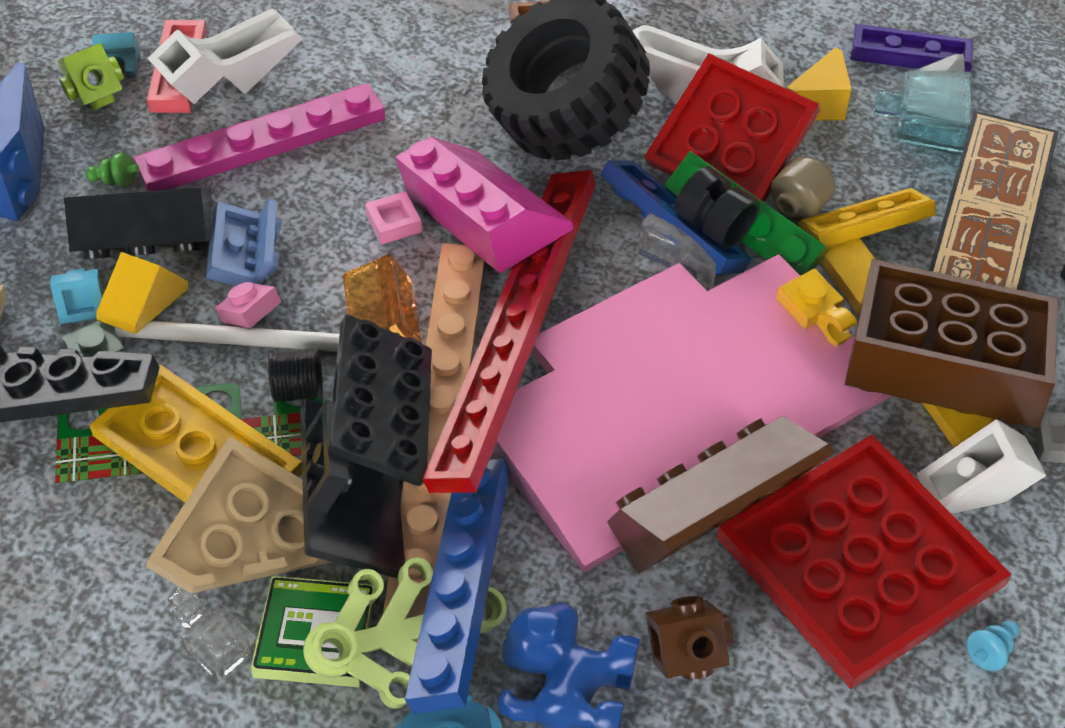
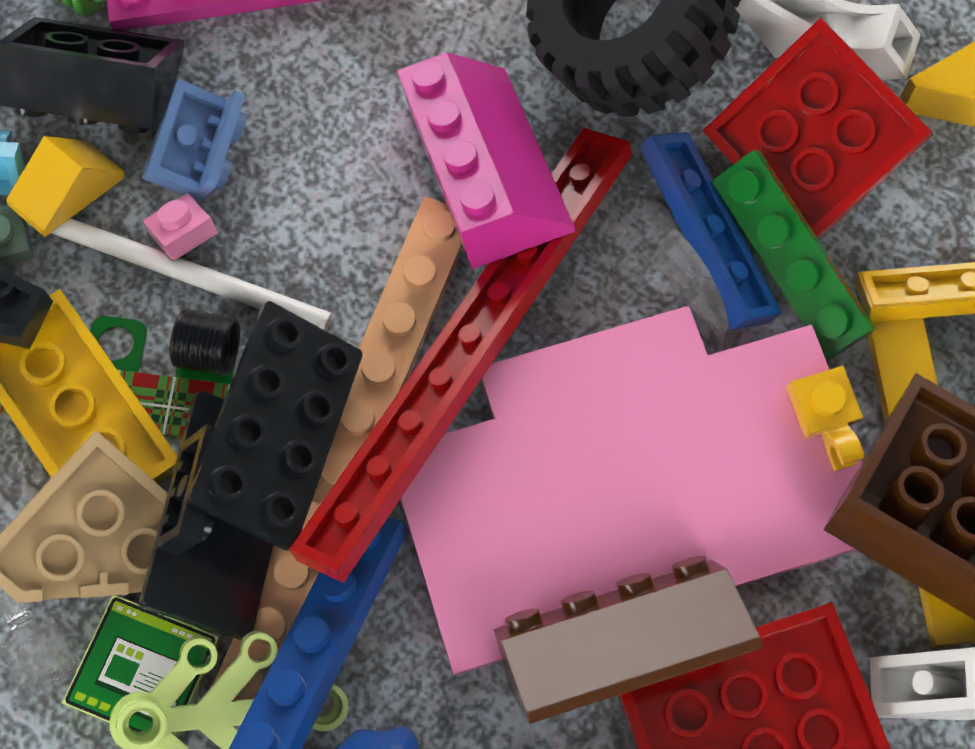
camera: 15 degrees right, 20 degrees up
clear orange panel [343,253,422,343] -> none
bright pink plate [365,191,422,245] -> none
black wheel [674,166,760,249] -> none
dark tan head [770,156,836,221] -> none

